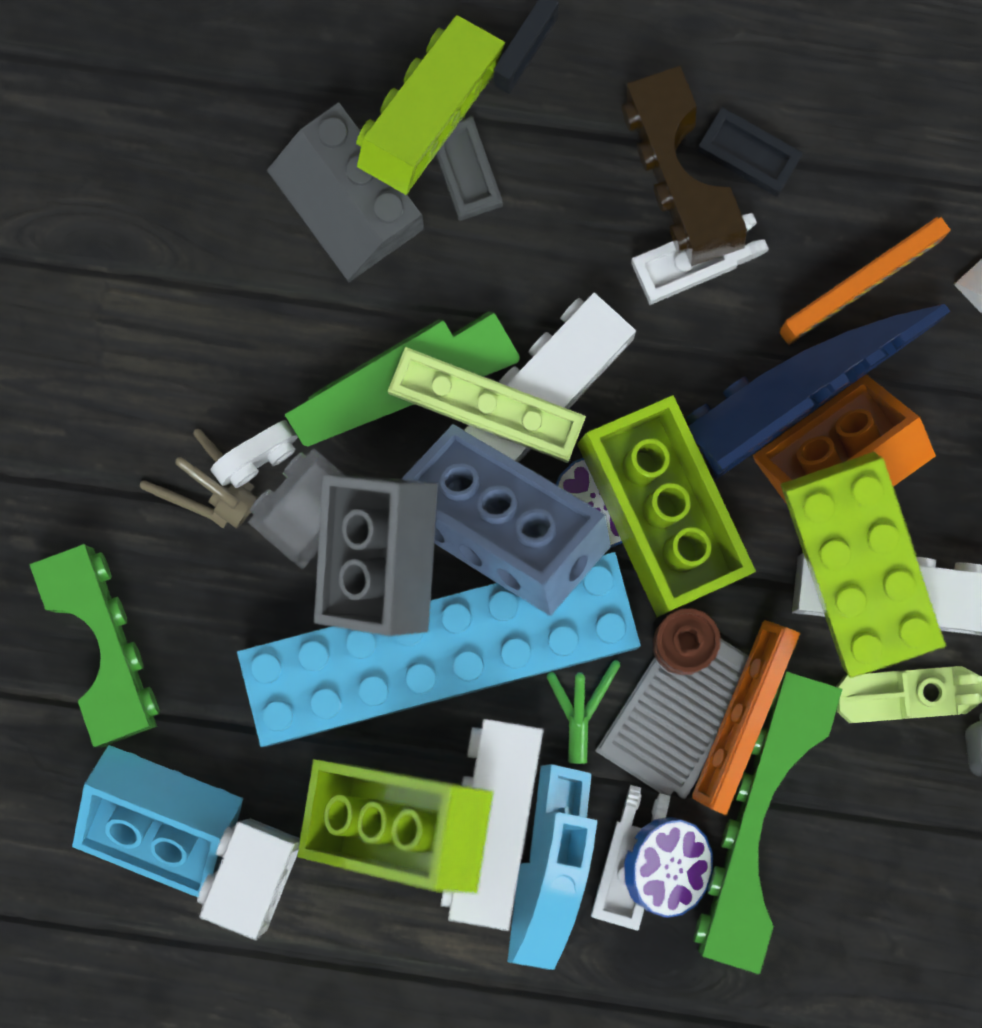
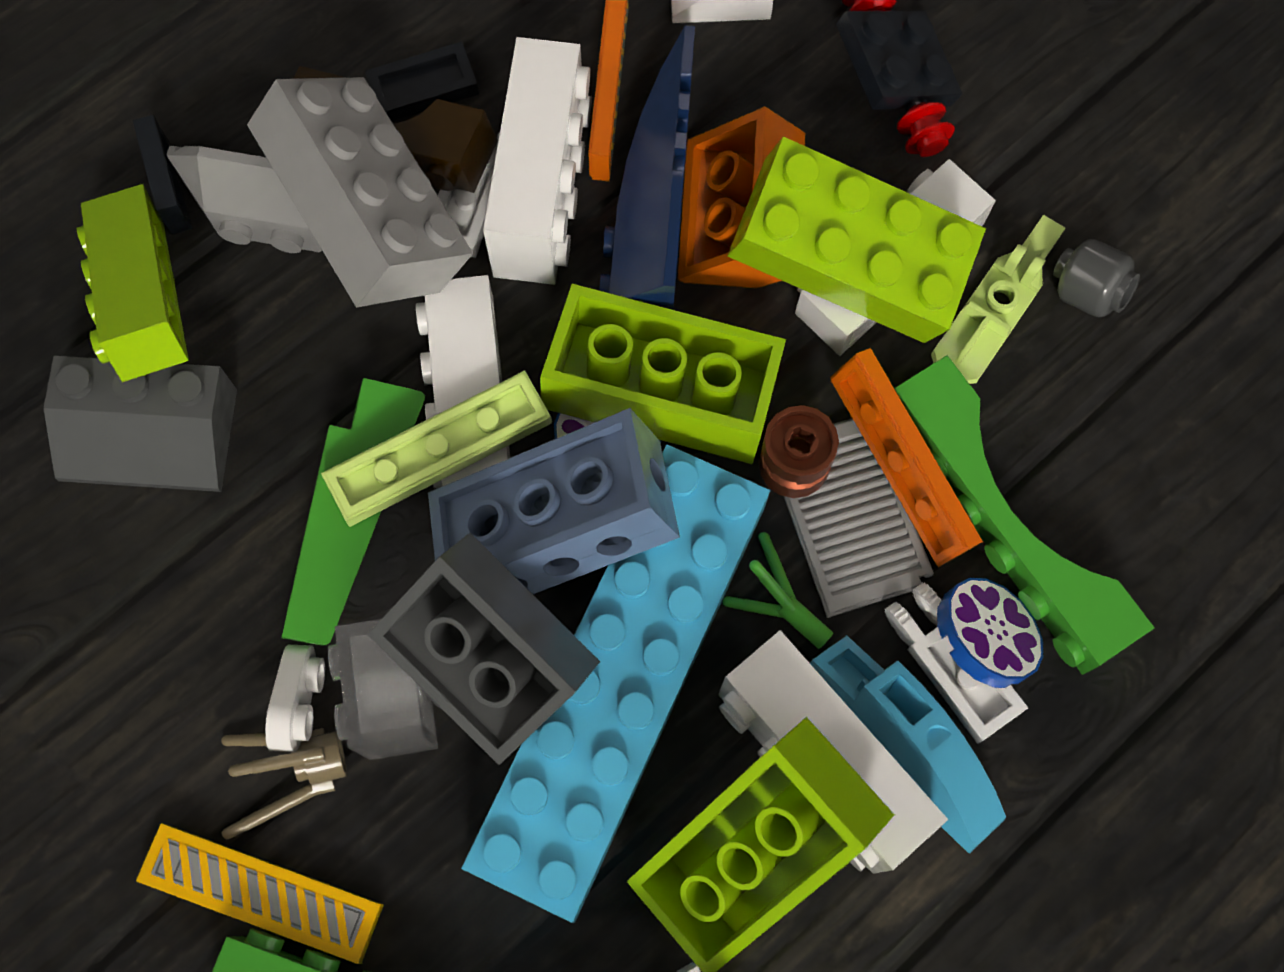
camera: 55 degrees left, 10 degrees down
dark grey tile [436,117,503,221] -> none
none -> tile [136,823,384,964]
none -> light grey wedge [167,146,322,253]
none -> light grey brick [247,77,473,307]
none -> white brick [483,37,592,285]

